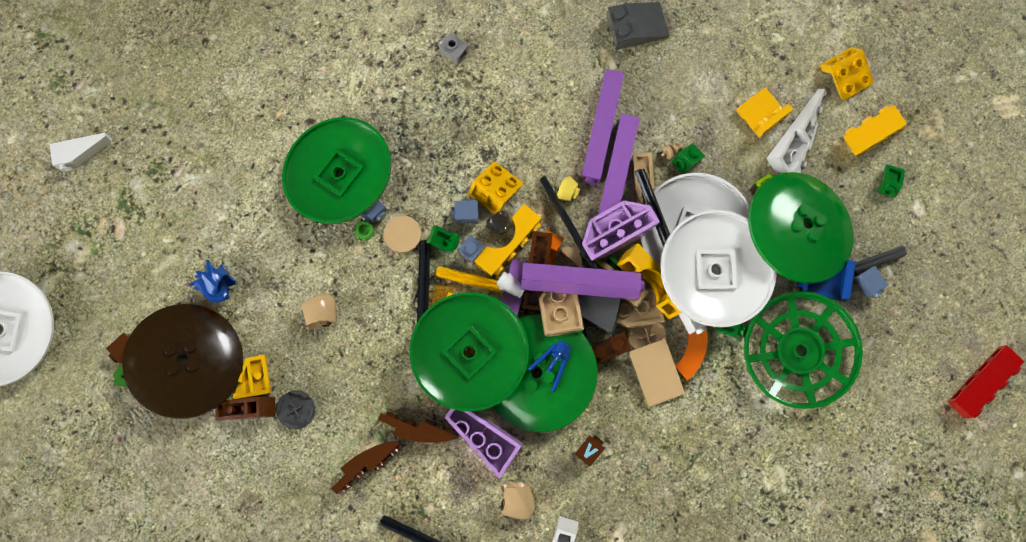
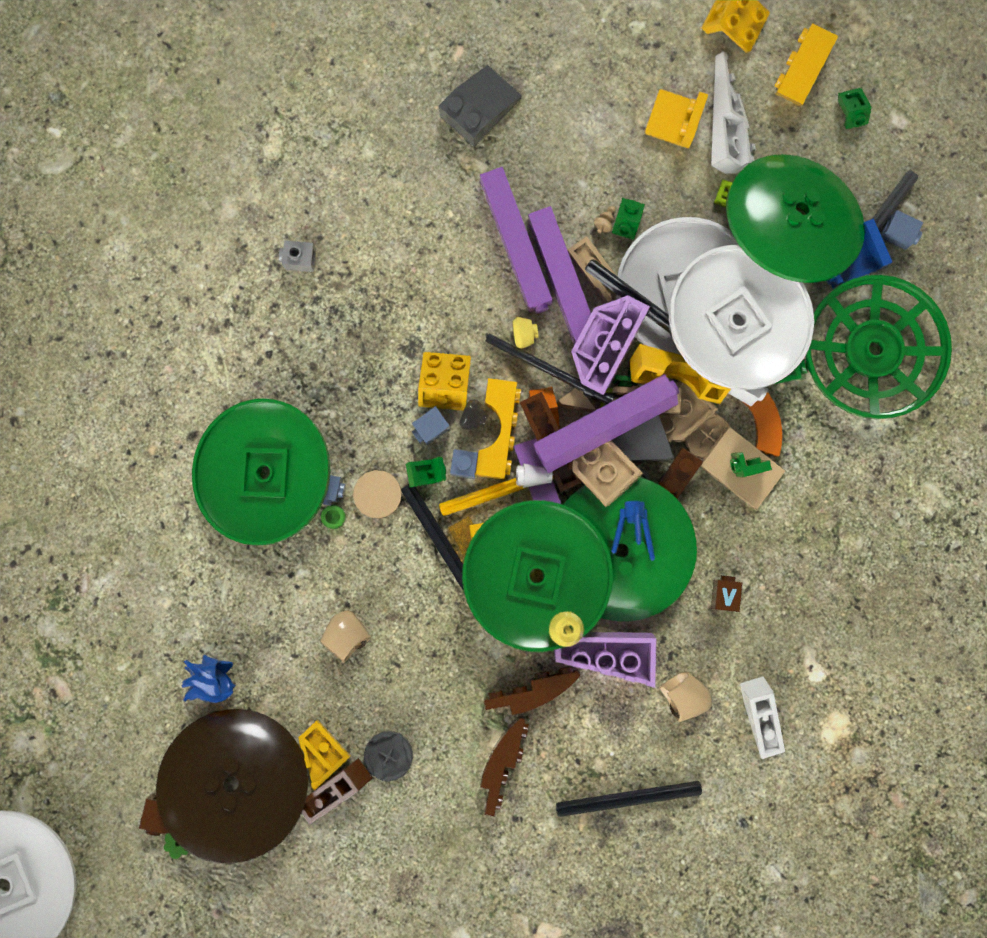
camera: 40 degrees left, 5 degrees up
none -> light yellow cone [549,612,584,647]
none -> green bracket [730,452,772,477]

